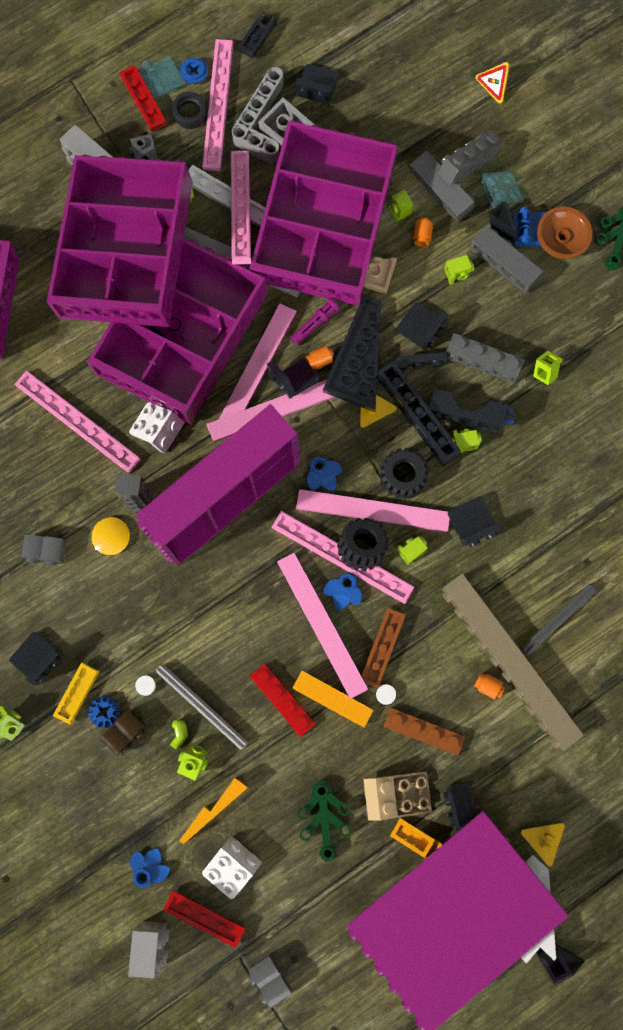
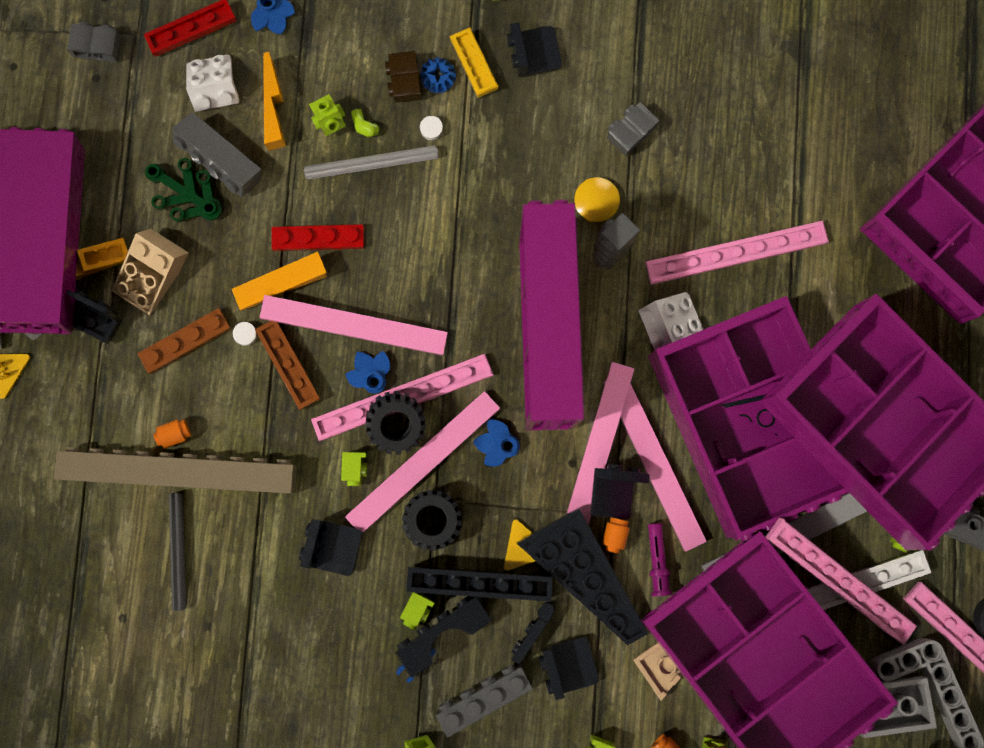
camera: 125 degrees right, 5 degrees up
none -> dark grey brick [172,112,261,197]

